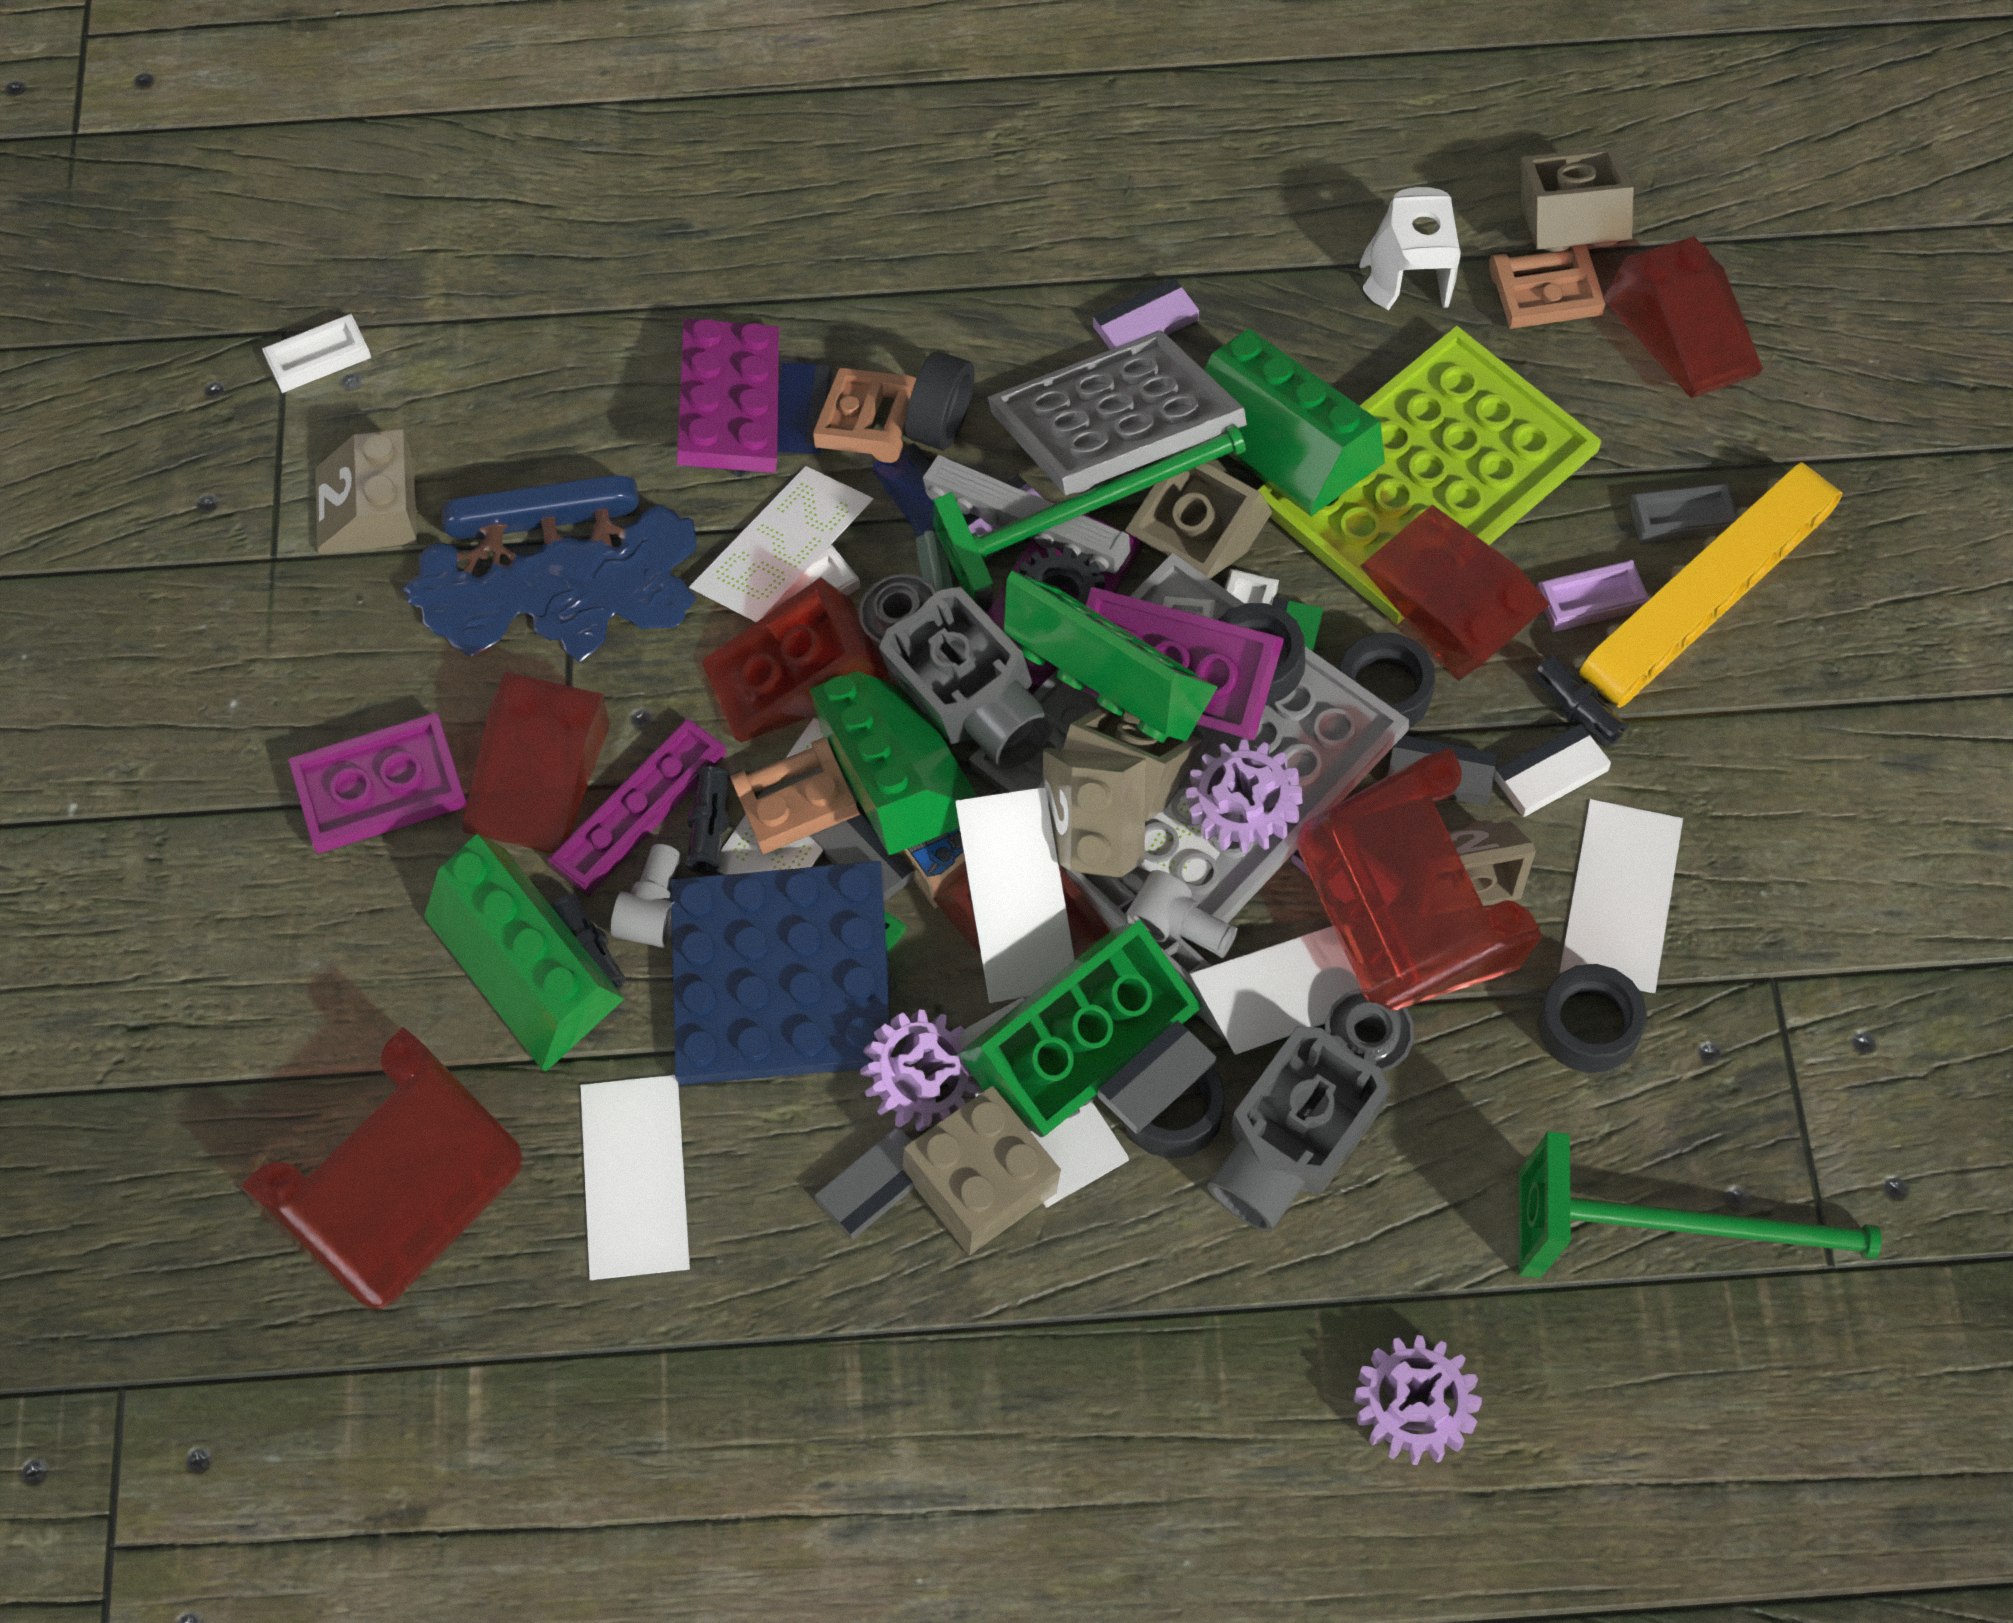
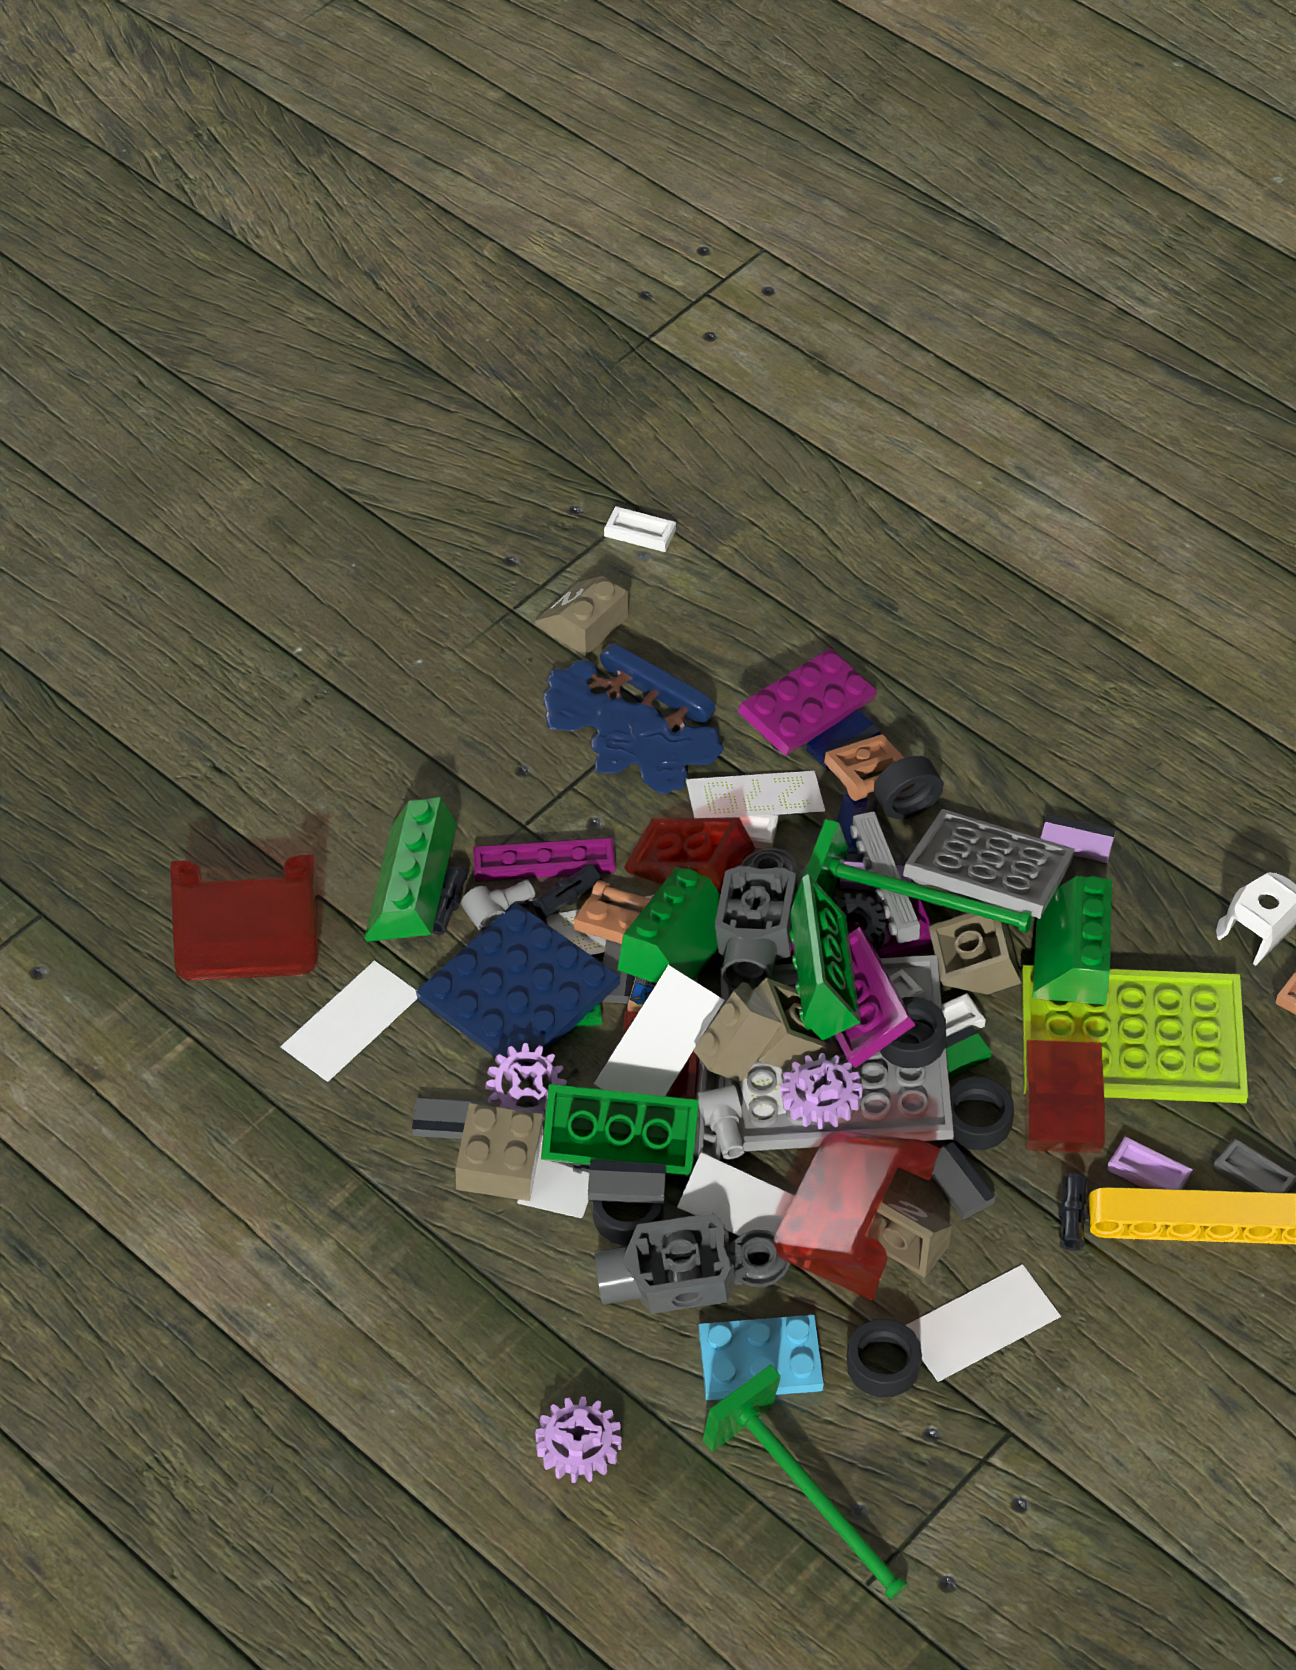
camera: 45 degrees right, 10 degrees down
magenta plate [288,712,468,854] -> none
clear red slope [462,672,610,854] -> none
white tile [1494,724,1611,817] -> none
none -> medium azure plate [698,1315,823,1400]

